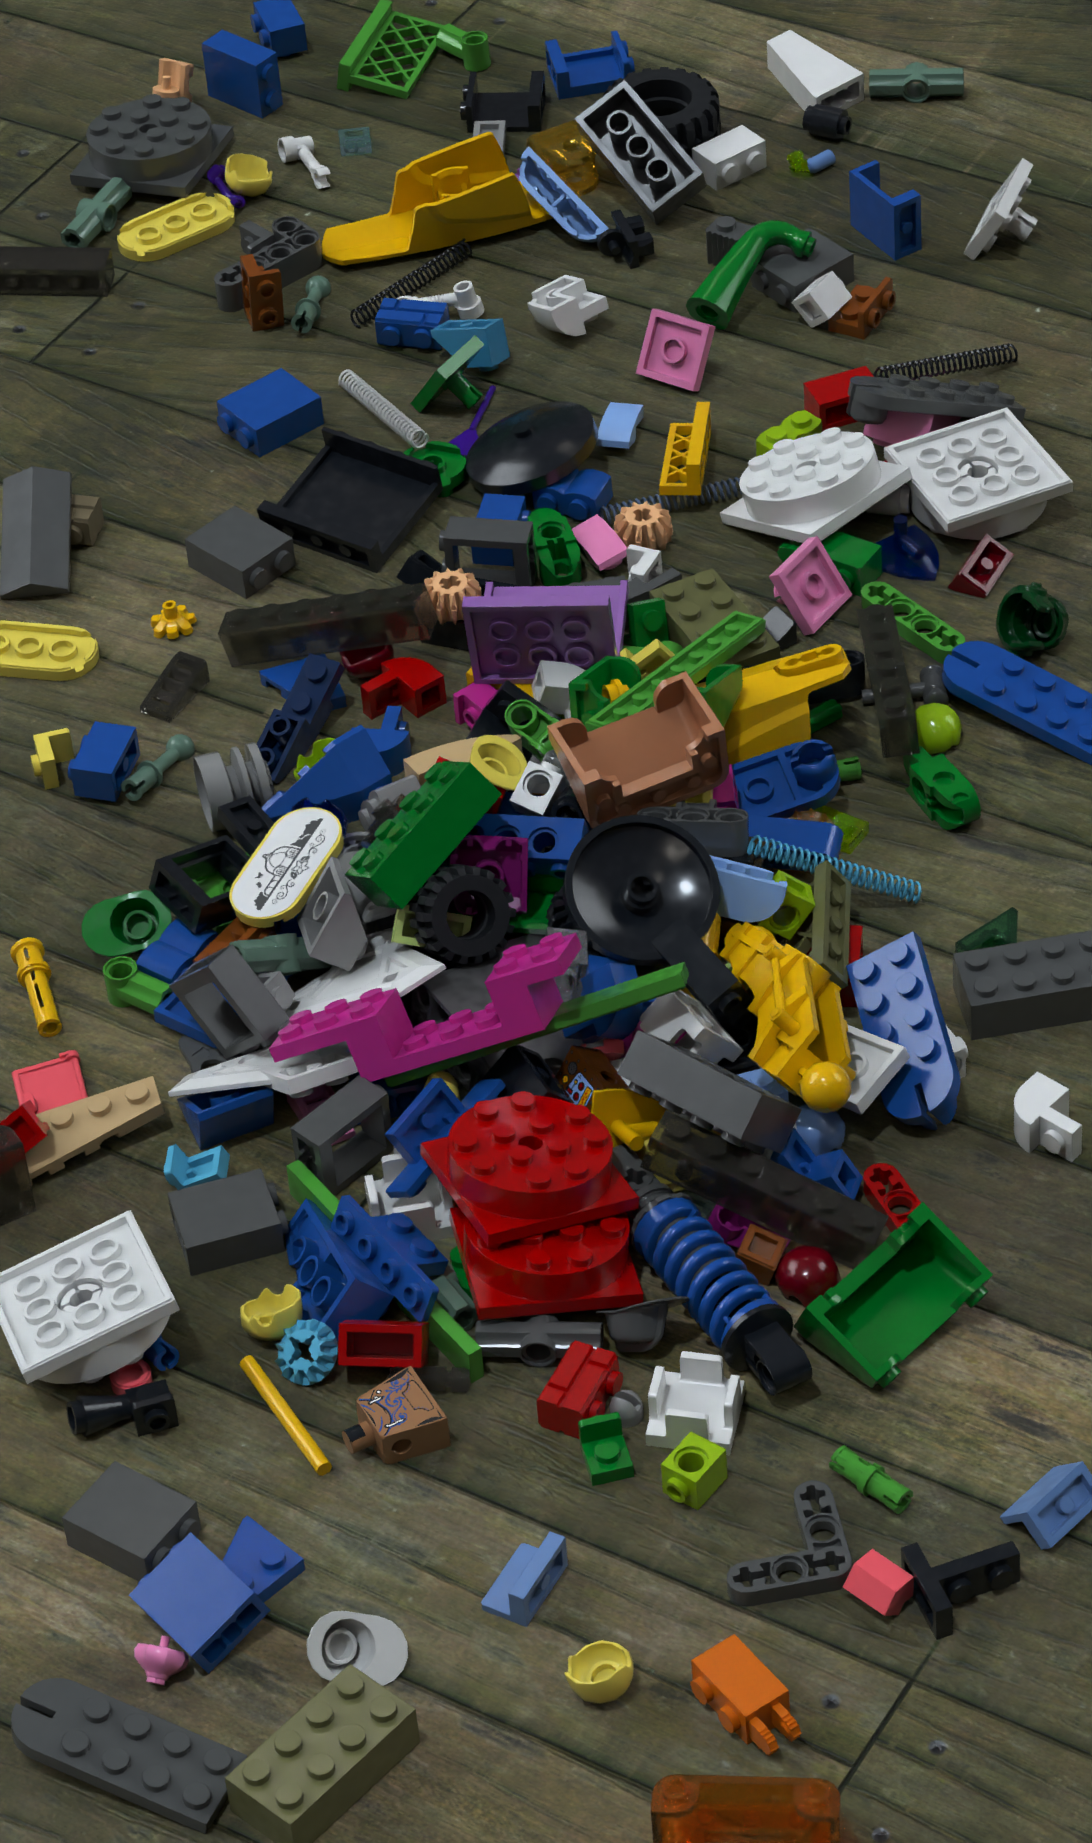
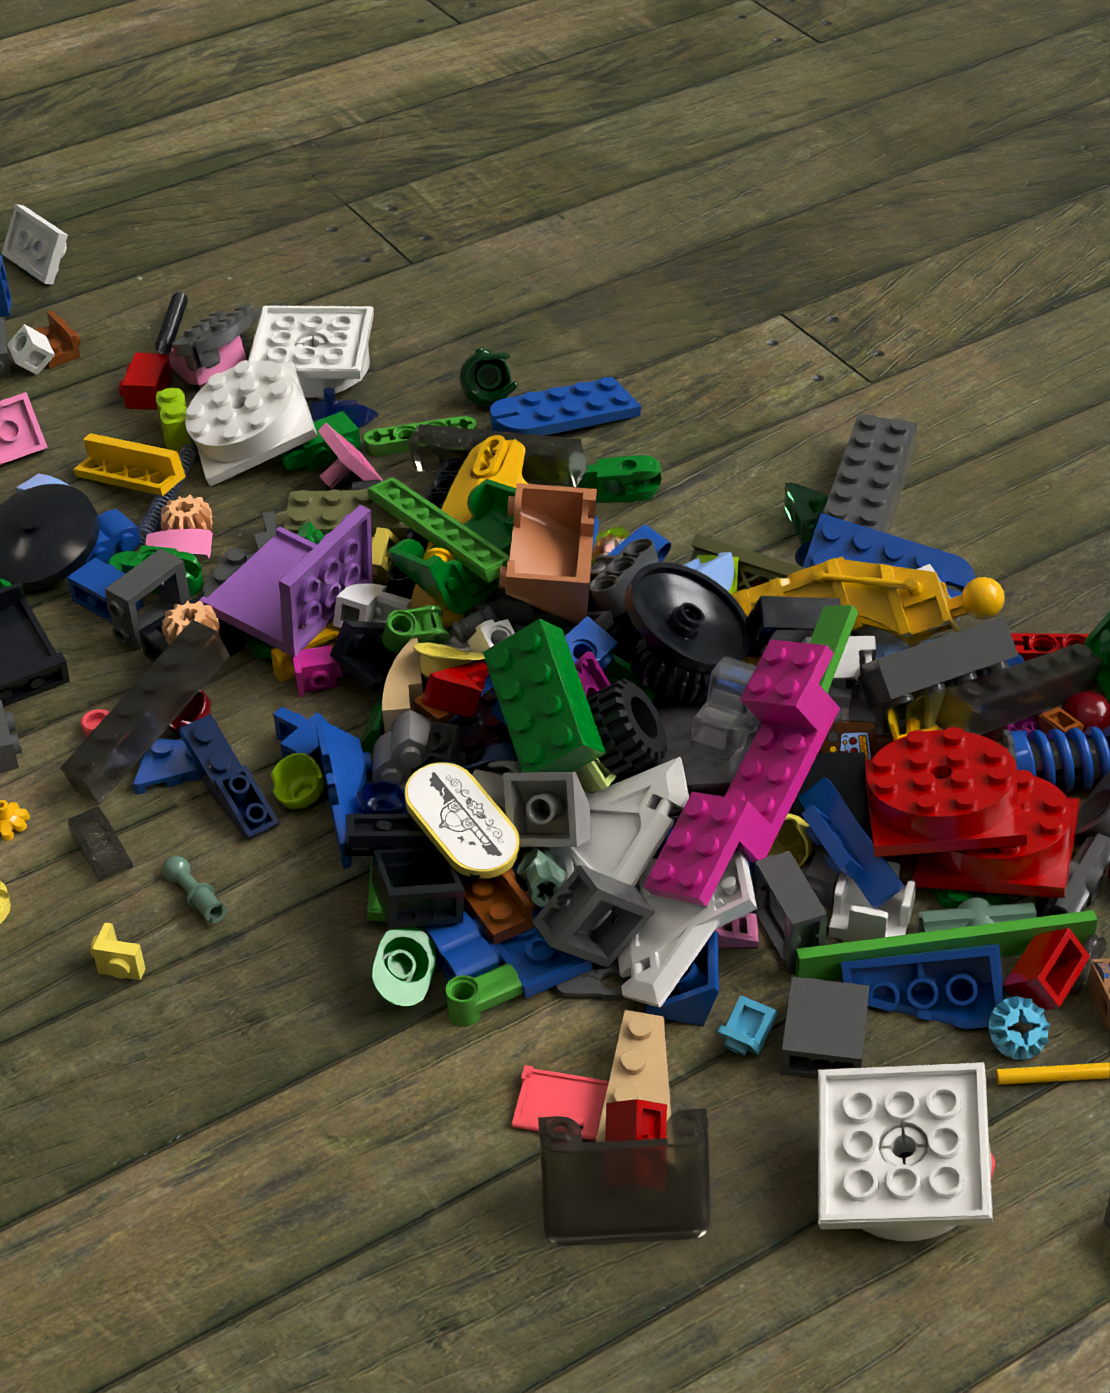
camera: 65 degrees left, 0 degrees up
yellow pin [10,937,62,1037] -> none
black cone [66,1394,132,1437] -> none
blue brick [68,721,140,802] -> none
black bracket [125,1379,179,1437] -> none
light grey wheel [193,742,274,832] -> none
light yellow hair [240,1284,303,1341] -> none
blue bracket [331,1195,449,1322] -> none
red brick [360,657,447,720] -> none
black slope [396,550,442,595] -> none
white bracket [626,544,663,583] -> none
medium azure piece [747,835,922,904] -> none
dark red slope [947,533,1014,599] -> none
white brick [1014,1072,1082,1162] -> none

